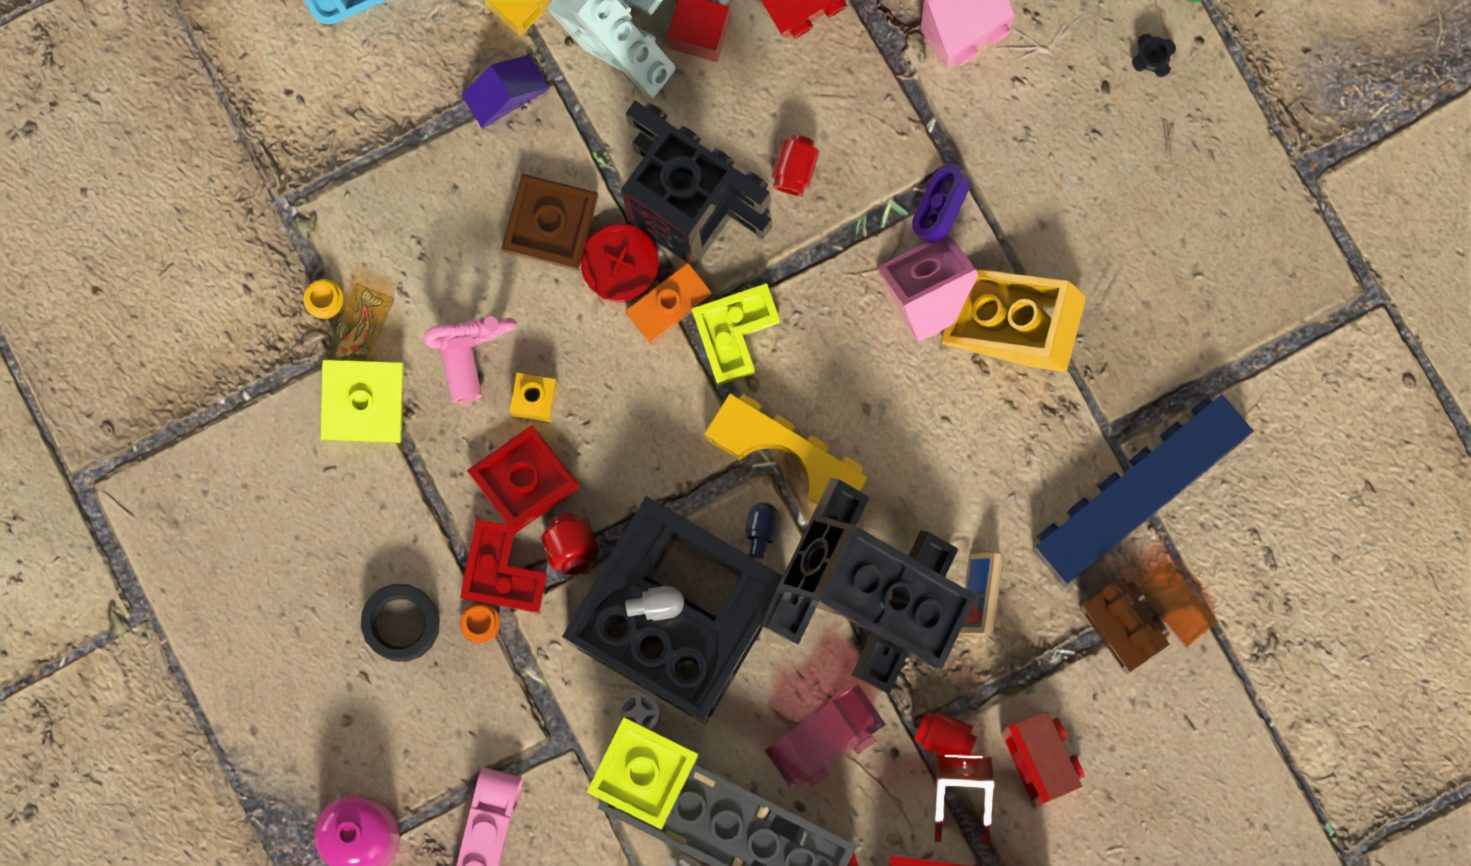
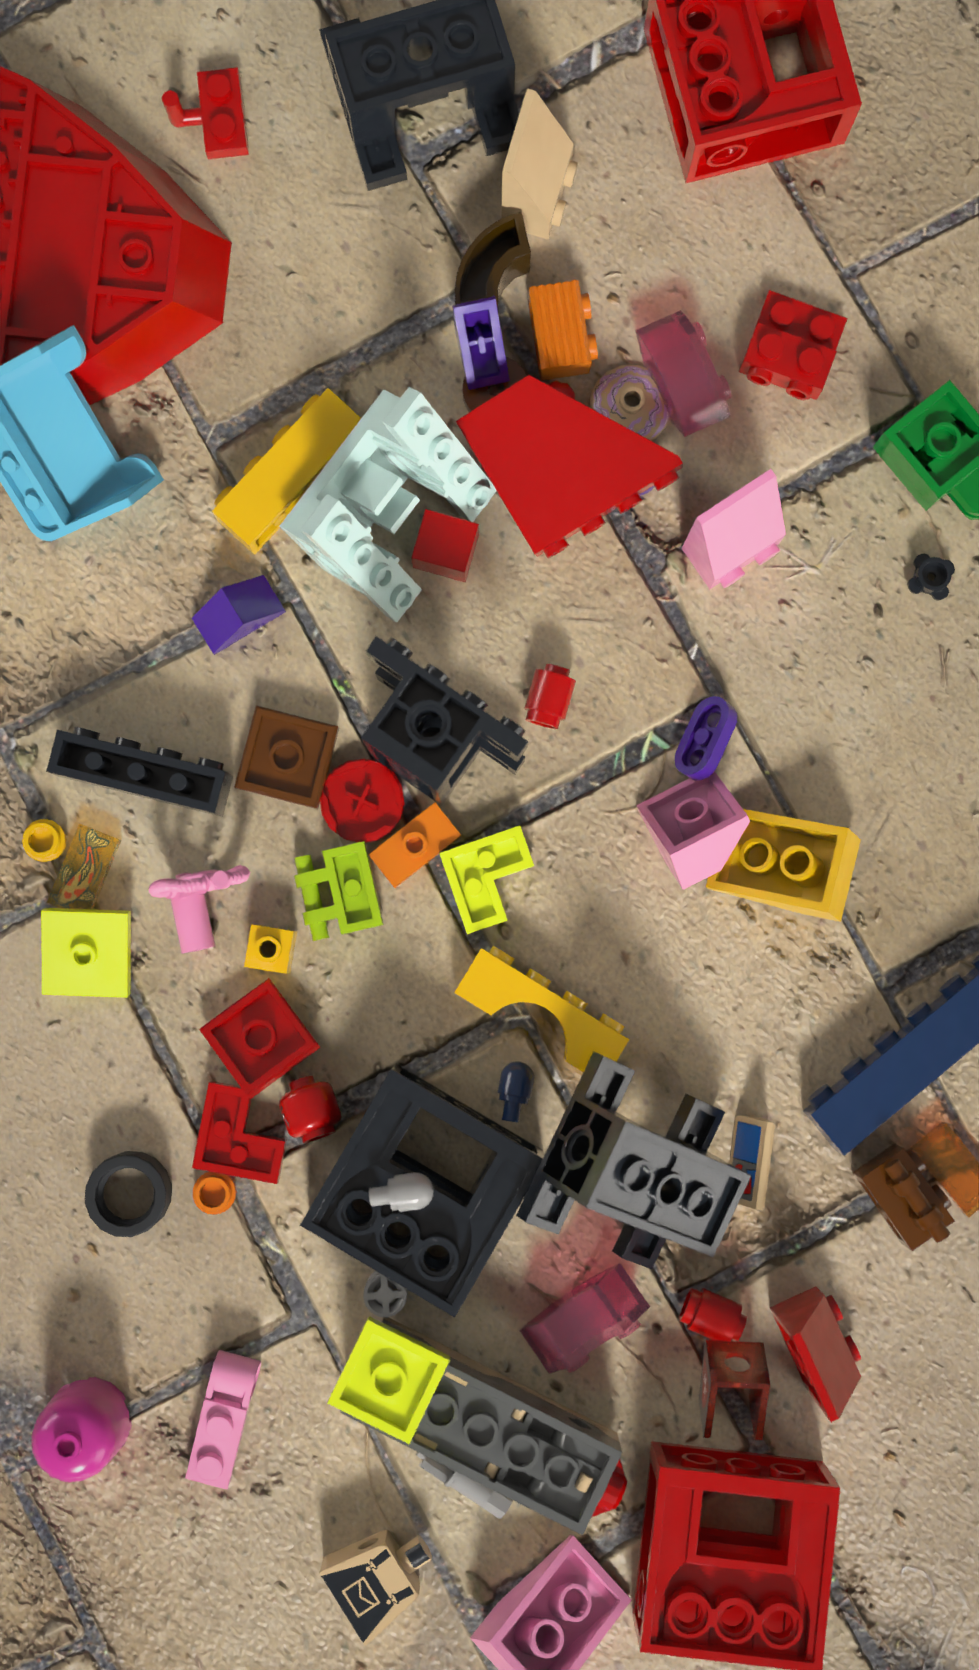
camera: 10 degrees left, 5 degrees up
none -> black brick [46,727,233,817]
none -> lime plate [294,841,384,941]

